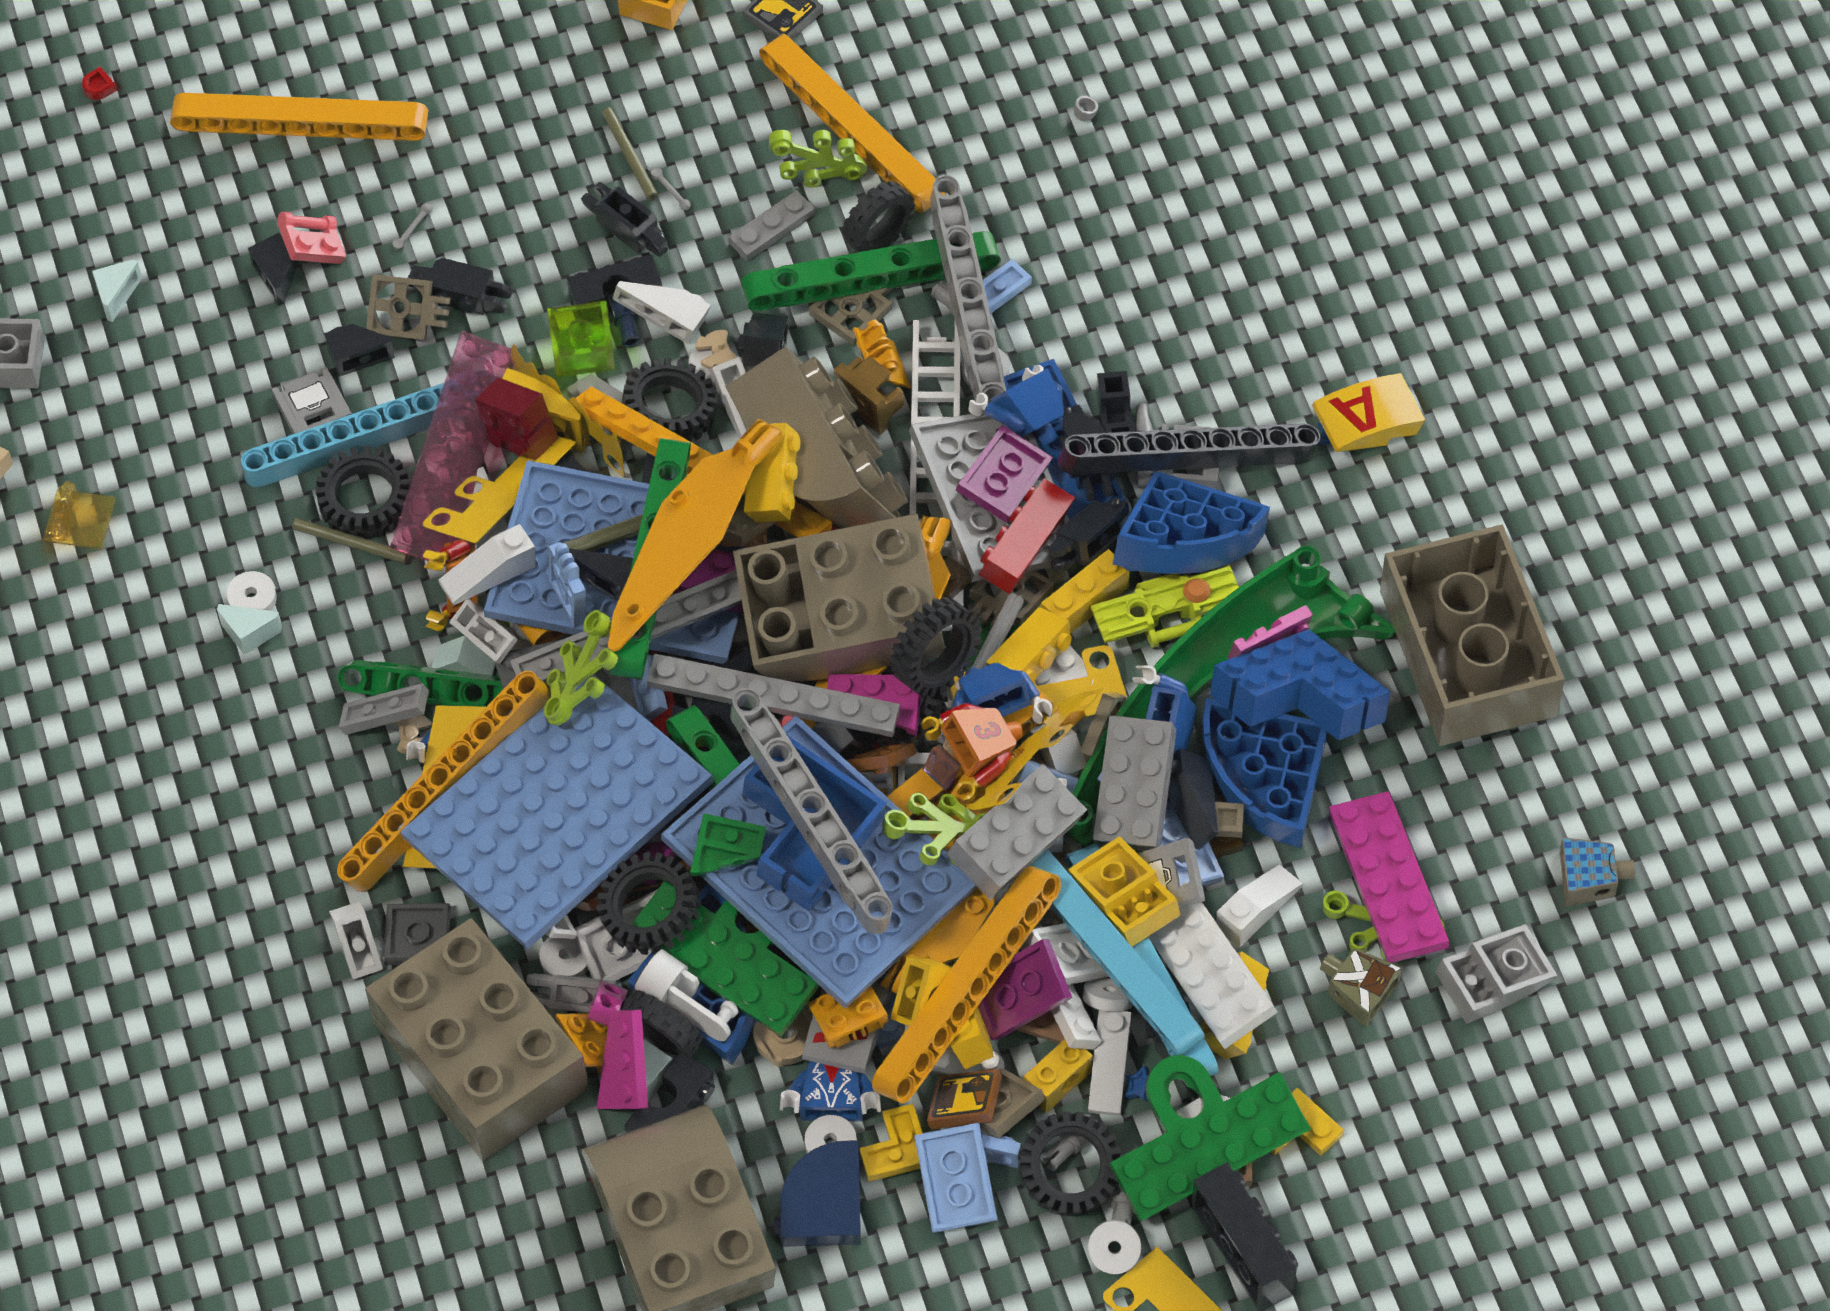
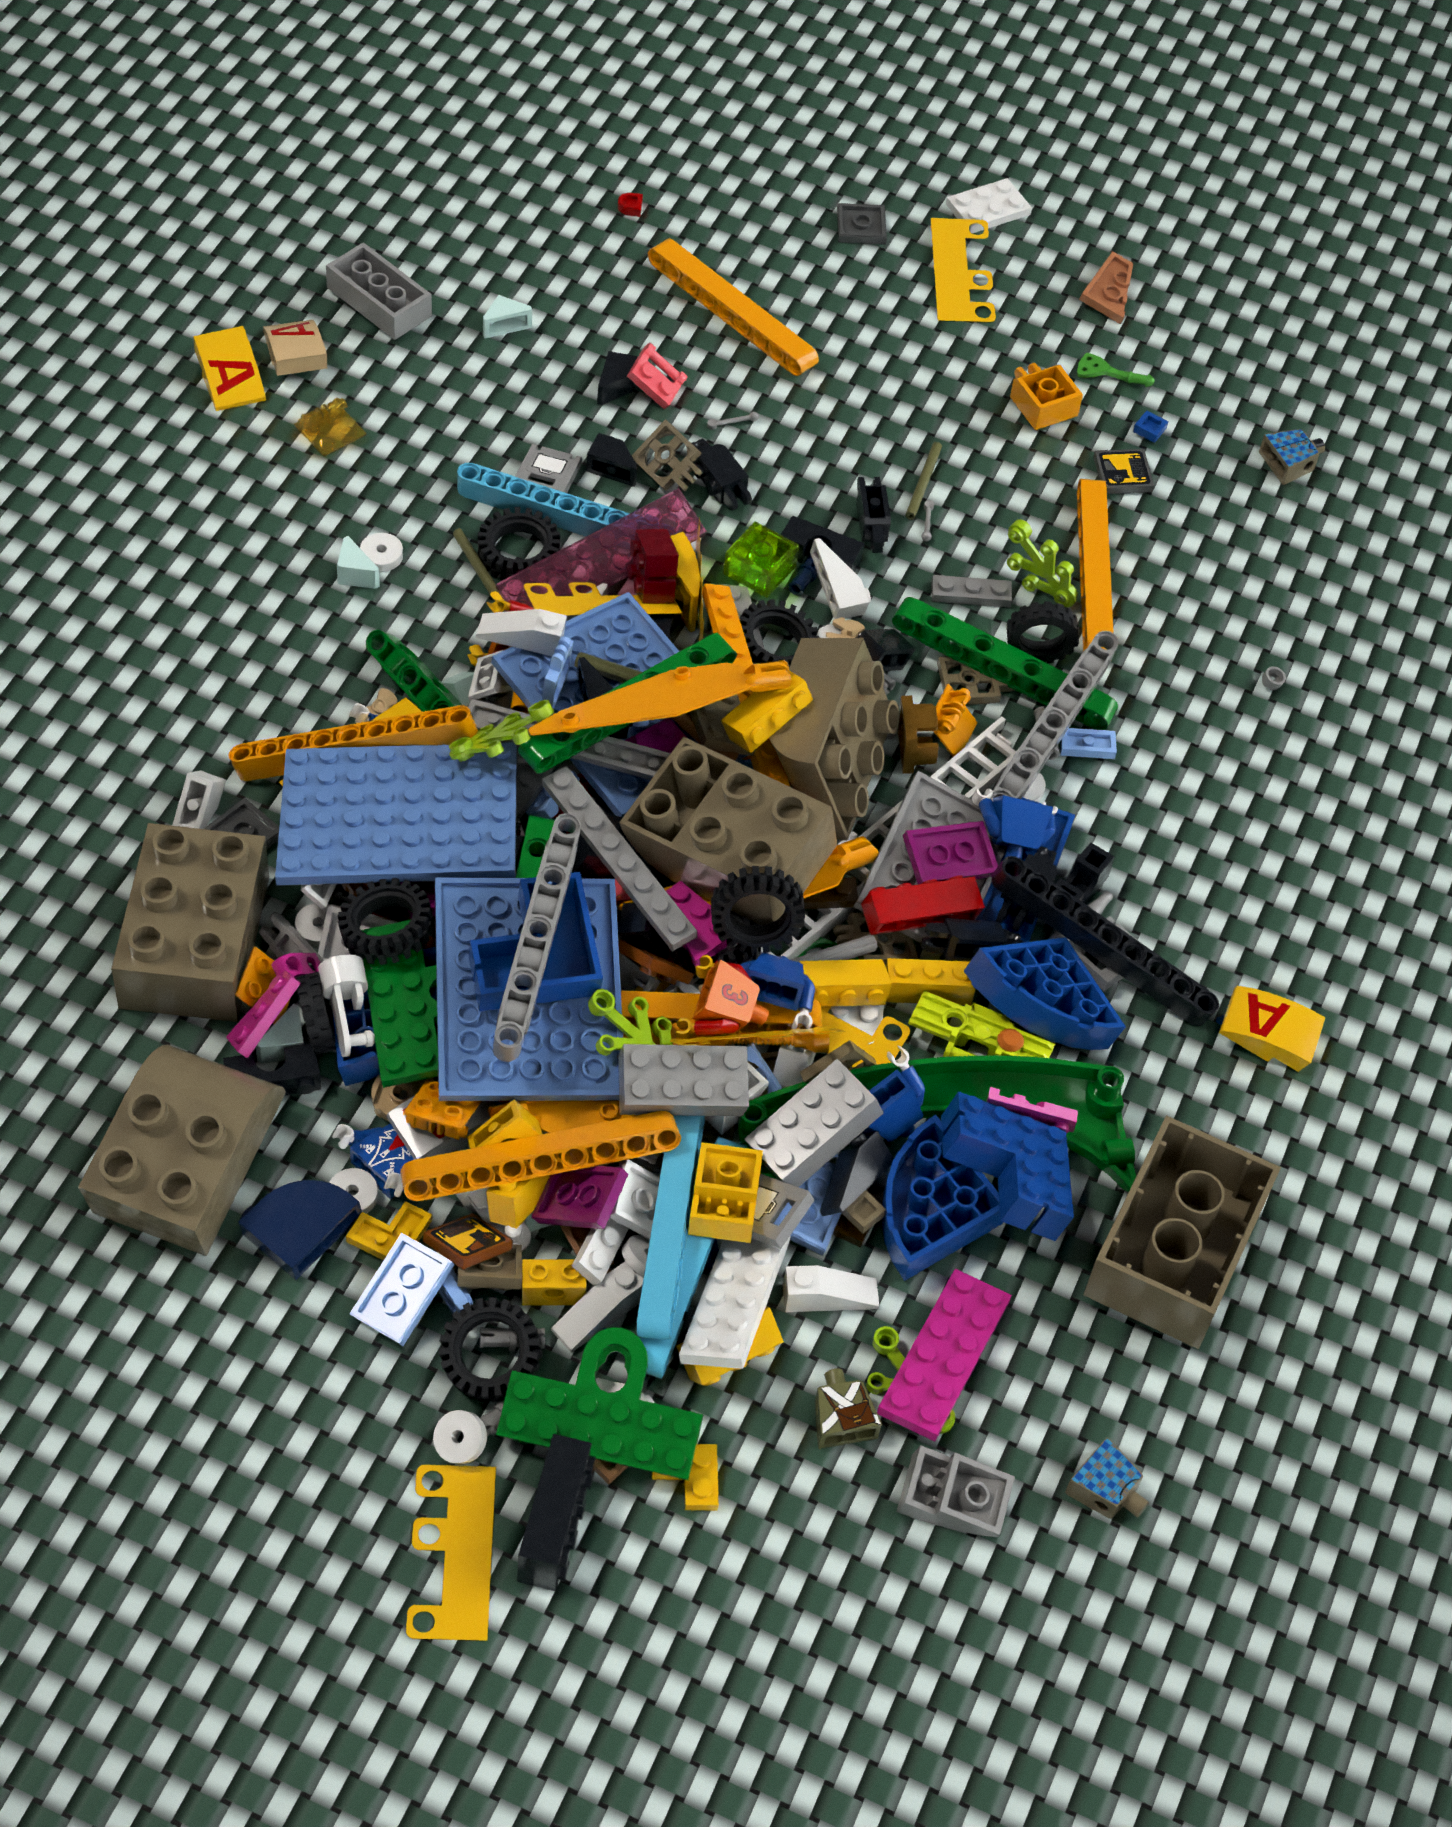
camera: 35 degrees right, 5 degrees down
light grey plate [339,683,429,735] -> none
green wing [690,813,767,876] -> none
tile [922,744,961,790] -> none

